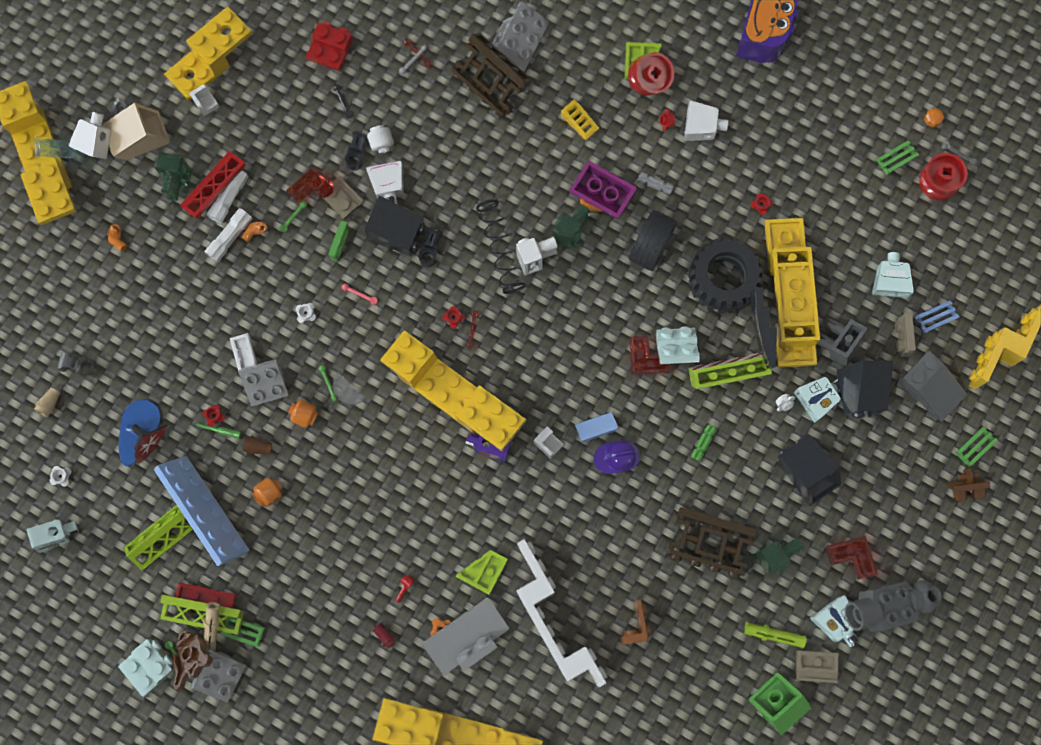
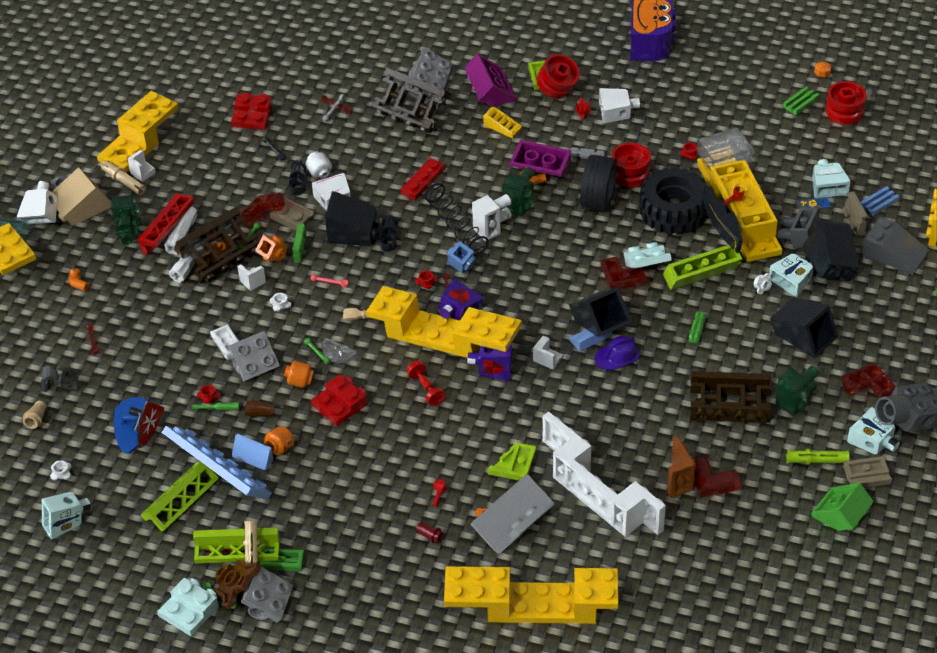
camera: 15 degrees left, 30 degrees down
none -> clear red hinge [86,324,99,355]
none -> tan pin [101,160,146,196]
none -> dark brown fence [174,207,261,283]
none -> light blue slope [232,434,273,470]
none -> white panel [238,265,266,291]
none -> orange brick [255,235,288,263]
none -> red plate [311,374,367,427]
none -> tan piece [343,308,369,321]
none -> red plate [400,158,445,201]
none -> red wheel [406,360,446,406]
none -> dark purple torso [438,279,484,320]
none -> medium blue brick [447,241,476,273]
none -> magenta slope [465,54,517,107]
none -> black slope [569,287,632,337]
none -> red wheel [611,142,651,188]
none -> clear red brick [693,455,740,498]
none -> clear brick [697,127,754,169]
none -> red hand [724,186,745,206]
none -> sticker [797,197,830,209]

